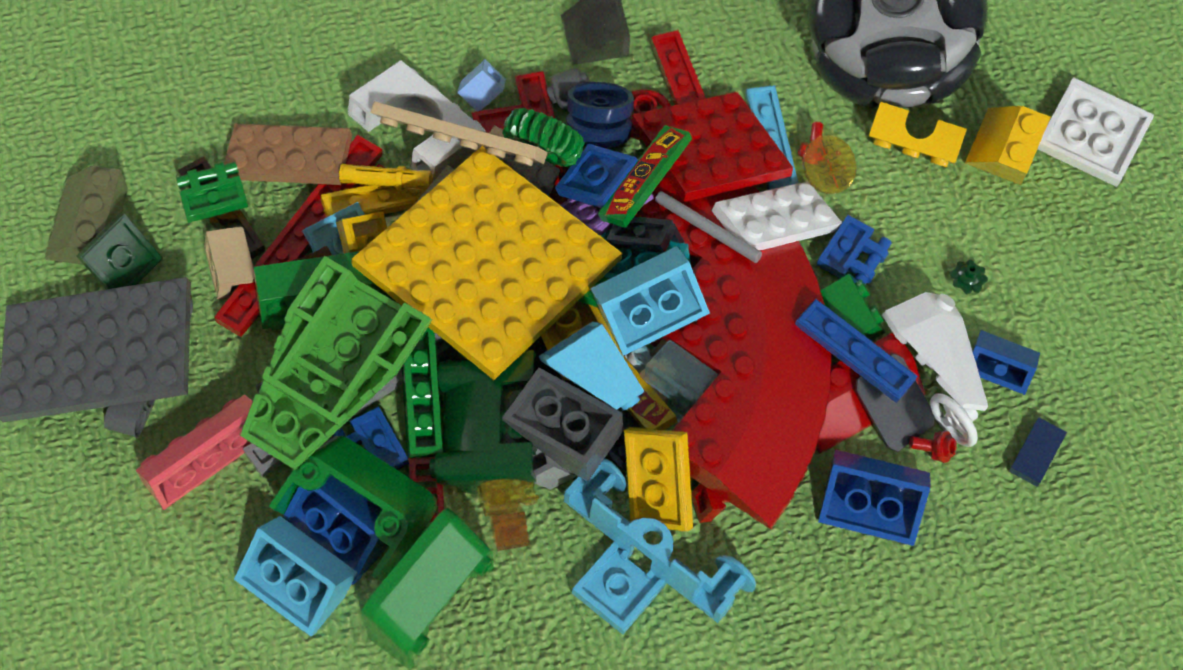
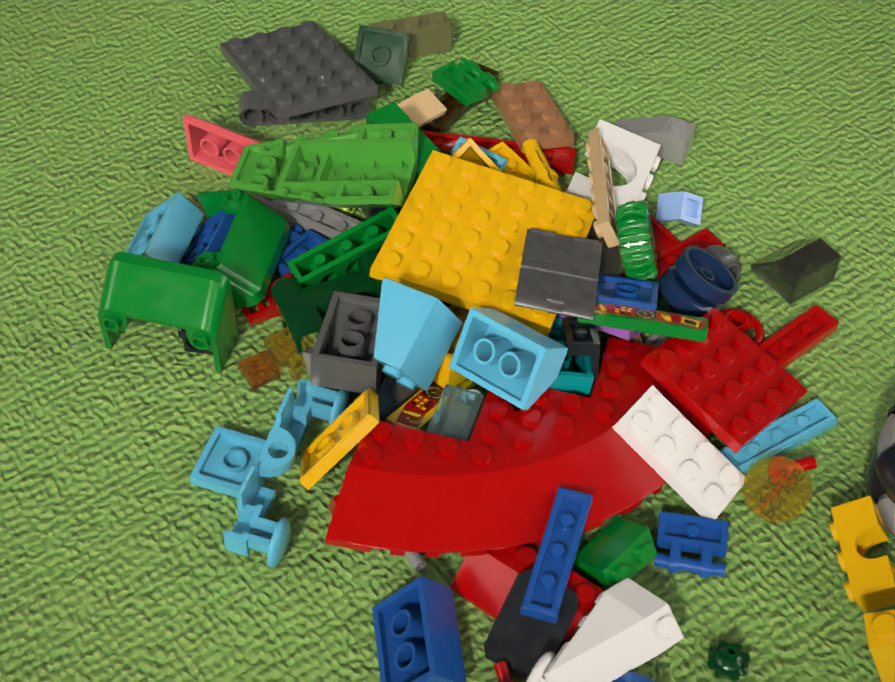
camera: 70 degrees right, 15 degrees down
light grey bar [655,191,762,263] -> none
none -> flat silver piece [514,228,602,321]
none -> light grey slope [615,116,696,166]

